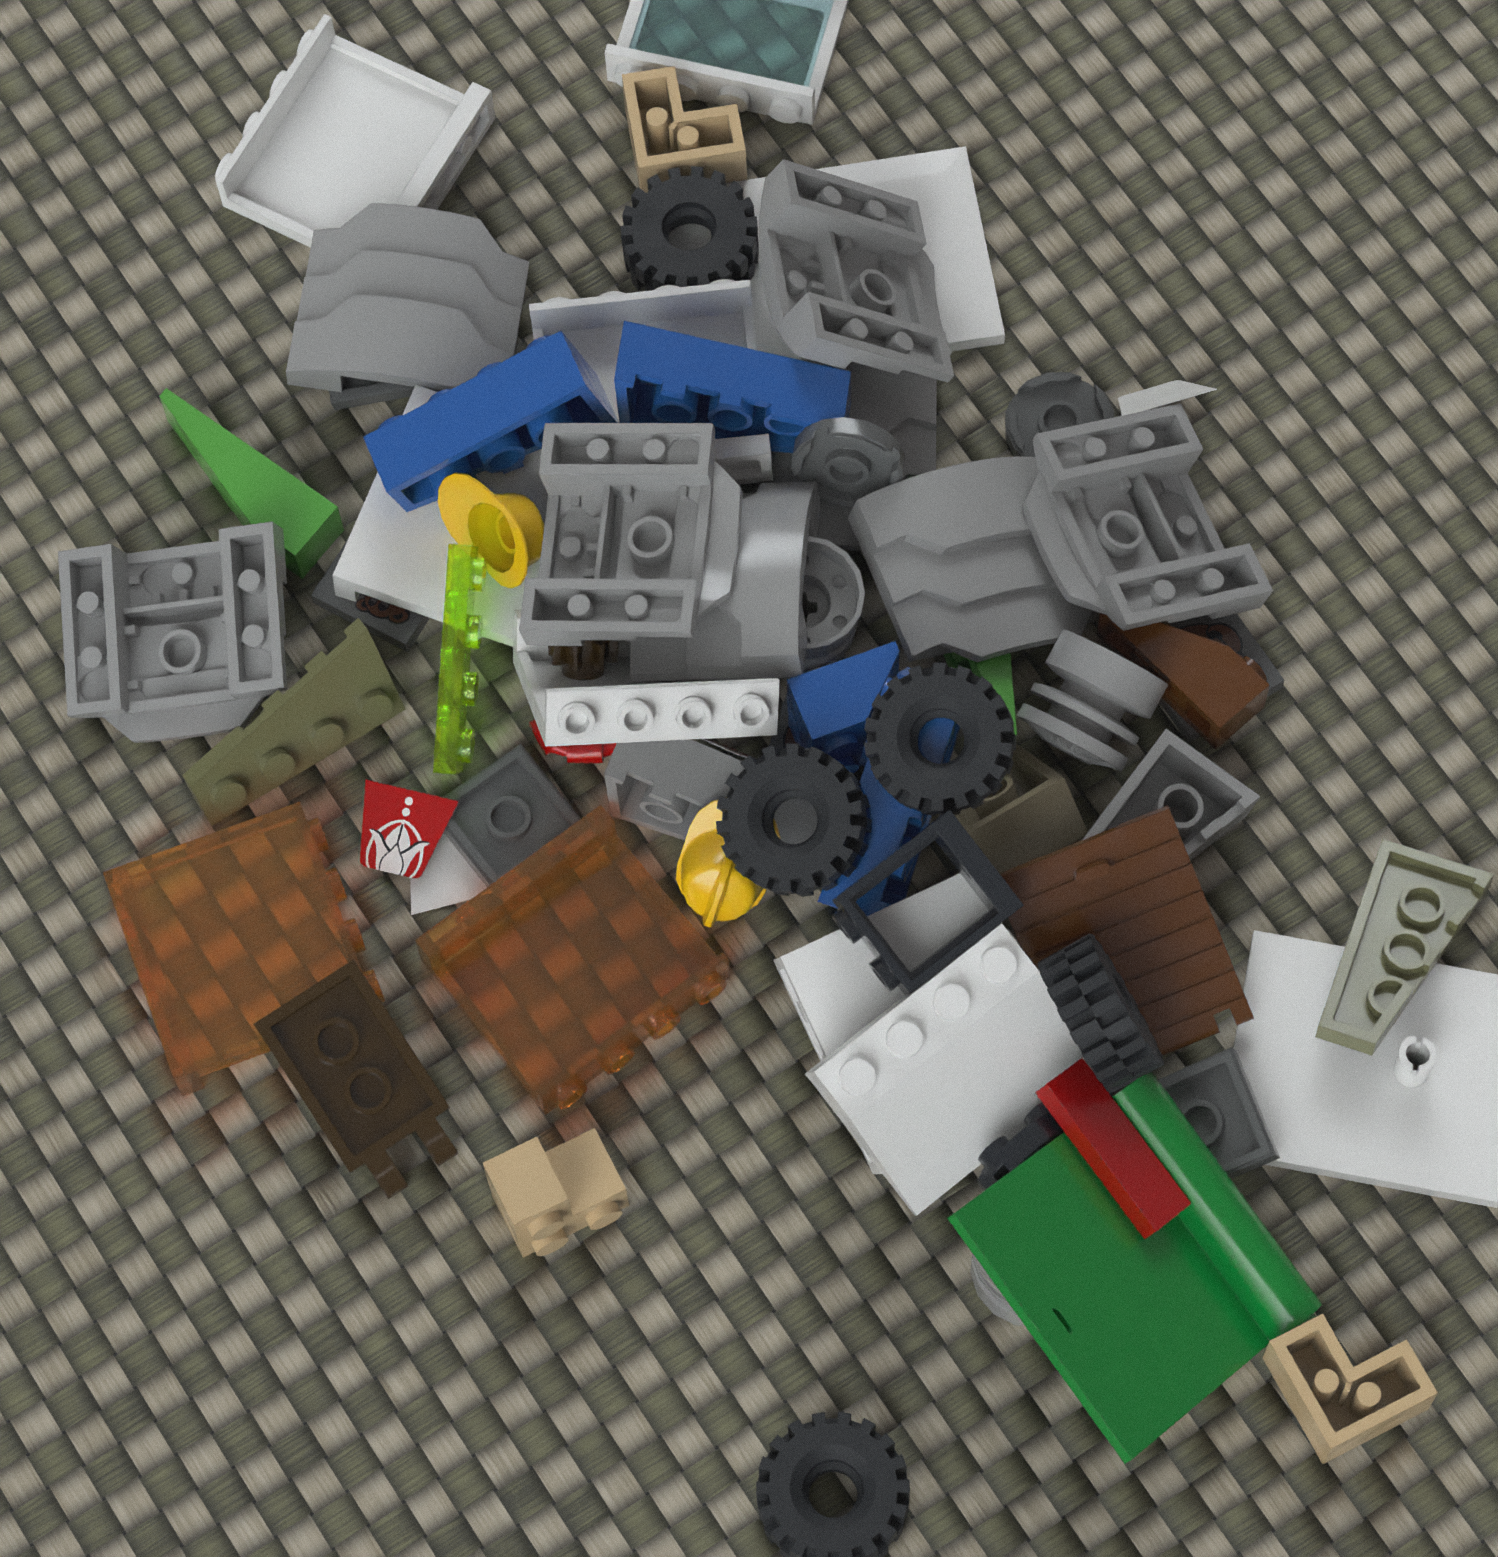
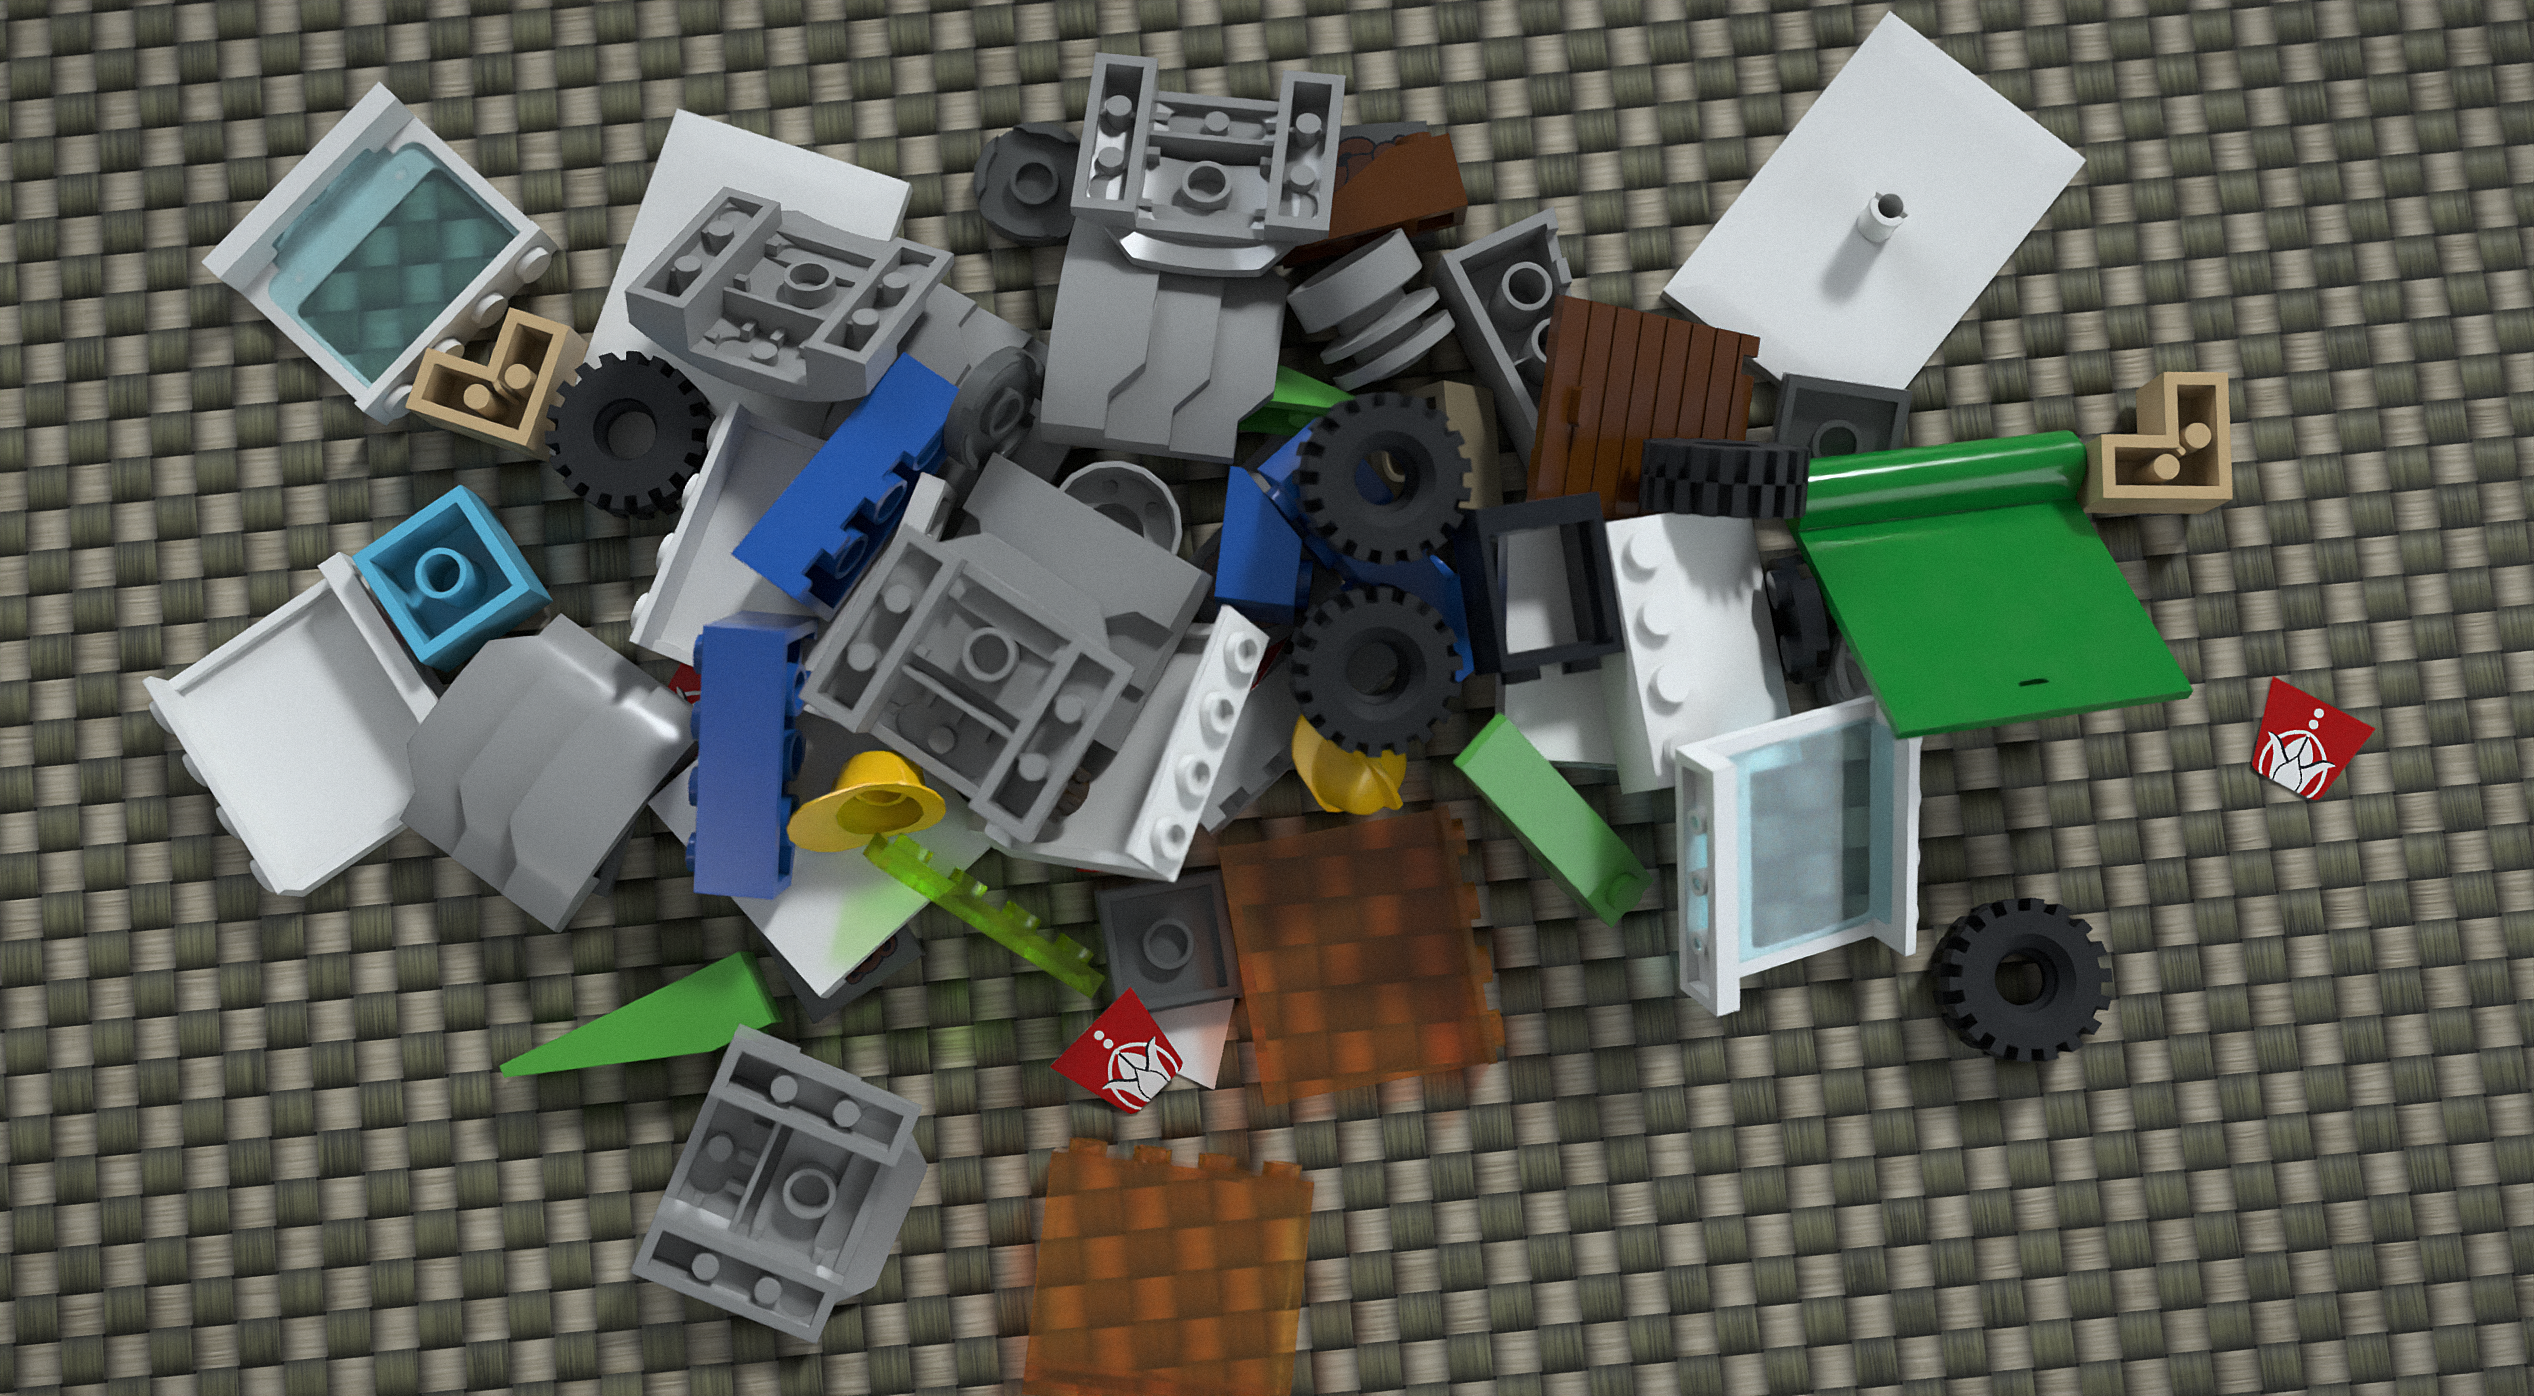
camera: 65 degrees left, 15 degrees up
olive wing [182,618,406,826] -> none
dark brown tile [254,959,458,1199] -> none
tan brick [483,1128,629,1258] -> none
red tile [1035,1058,1191,1239] -> none
white sticker [1118,380,1217,416] -> none
wing [1315,839,1494,1056] -> none
none -> medium azure brick [351,484,553,673]
none -> bright green slope [1453,713,1654,928]
none -> panel [1675,694,1923,1017]

